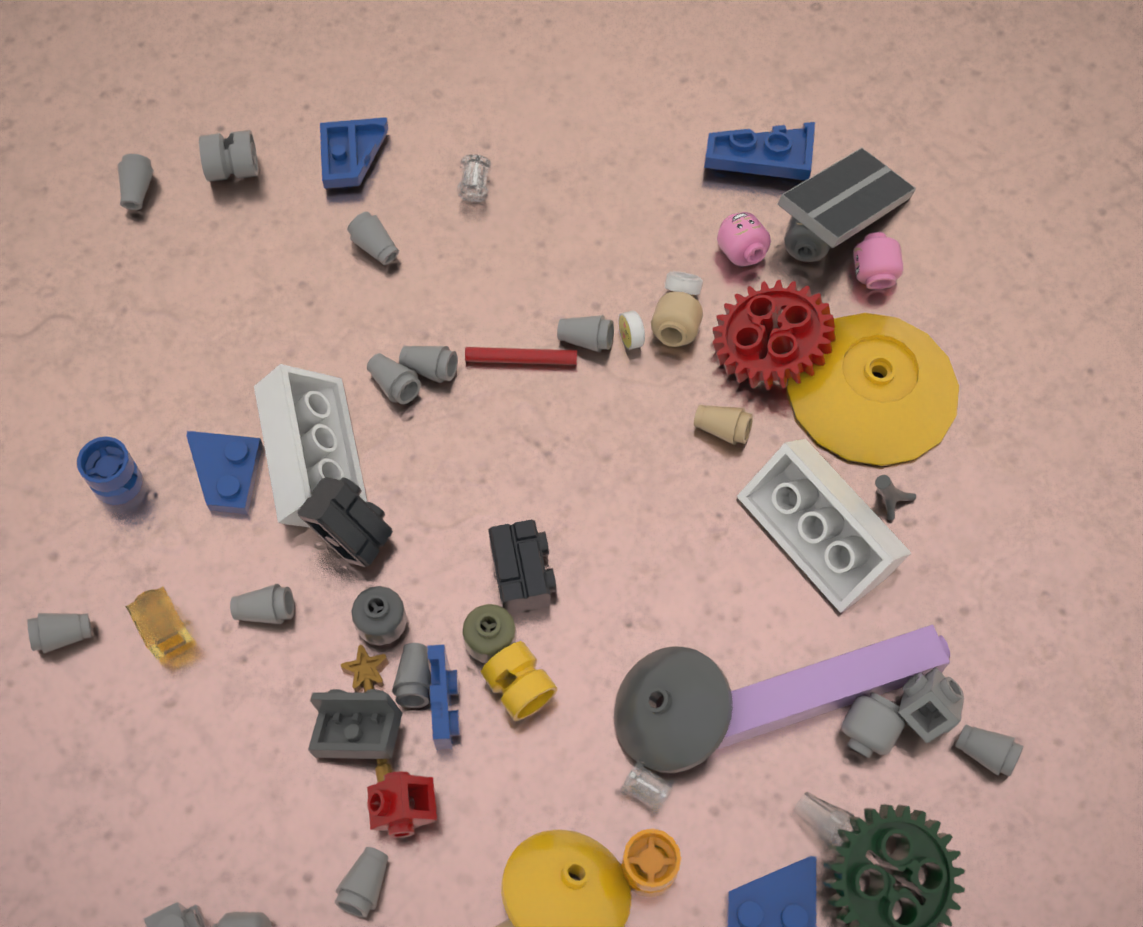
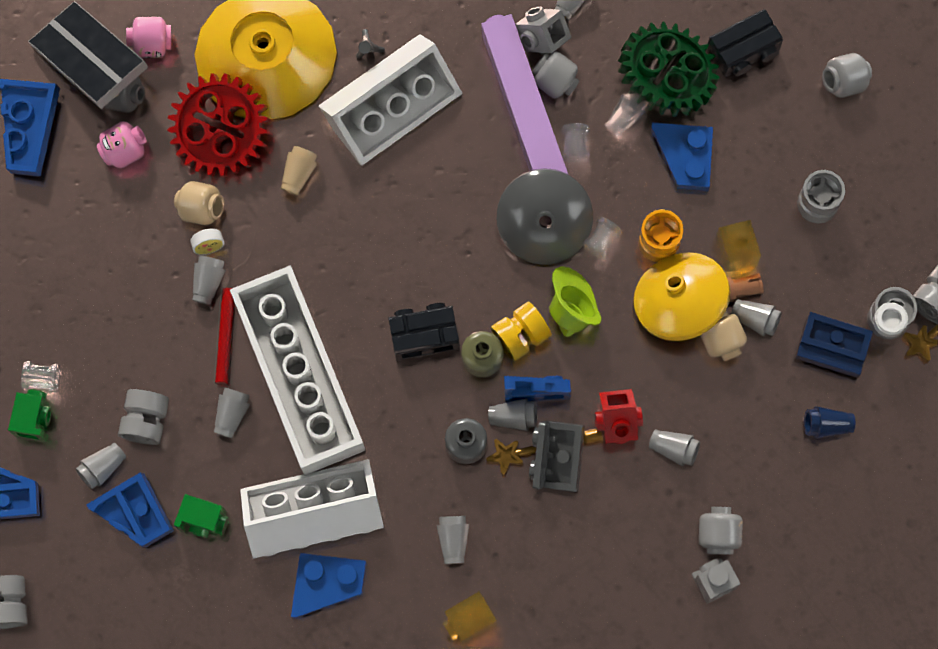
camera: 85 degrees left, 10 degrees up
black brick [297,477,393,567] -> none
light grey cone [367,353,421,404] -> none
white tile [665,271,703,295] -> none
none -> green brick [8,389,52,442]
none -> blue wing [86,472,174,547]
none -> light grey wheel [118,389,169,445]
none -> green brick [174,494,229,538]
none -> white brick [230,265,366,475]
none -> lime piece [549,266,602,337]
none -> clear bush [561,123,590,162]

